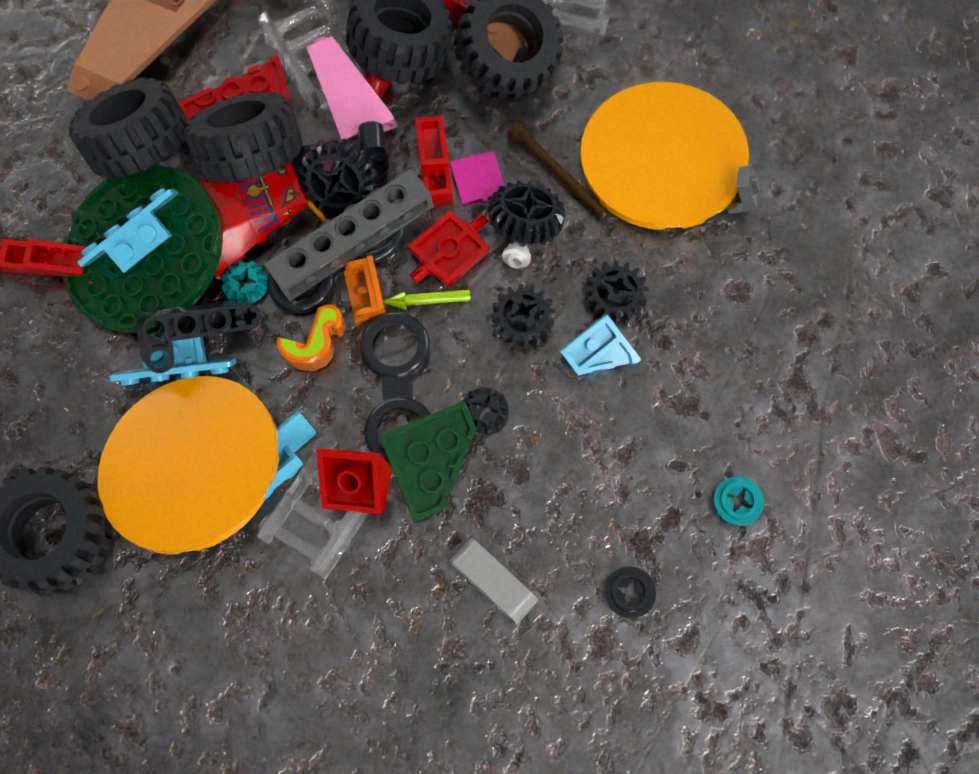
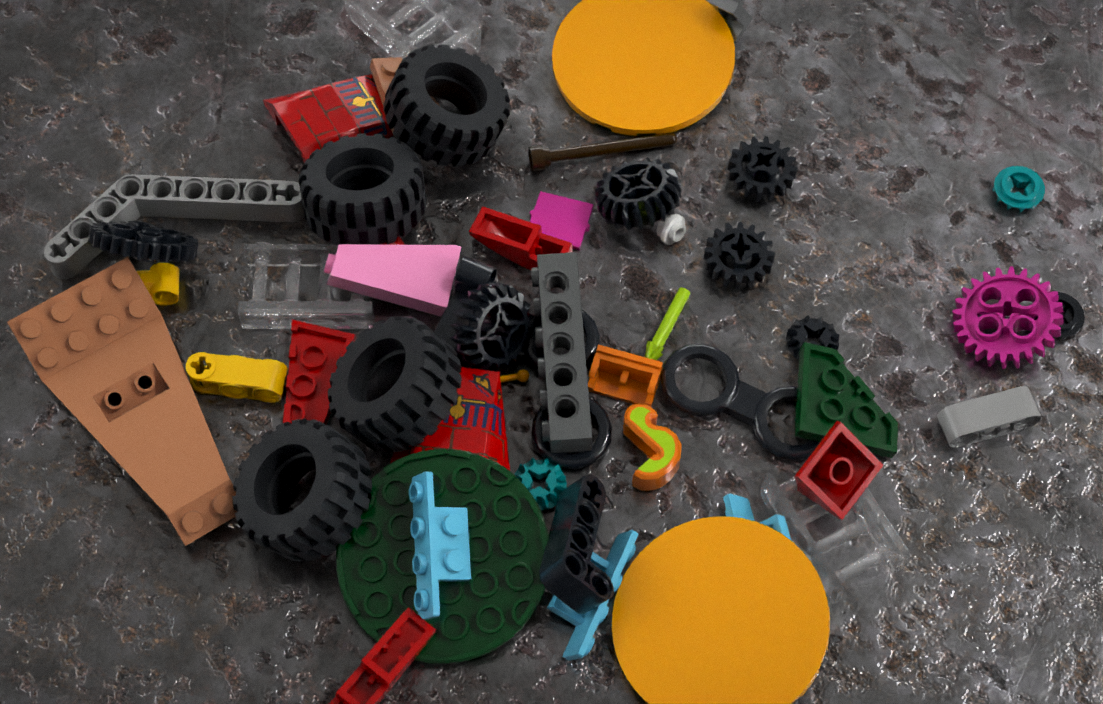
camera: 60 degrees left, 10 degrees down
red plate [408,210,490,288] -> none
medium azure wing [559,314,641,375] -> none
none -> yellow piece [186,352,288,403]
none -> dark pink gear [952,266,1064,369]

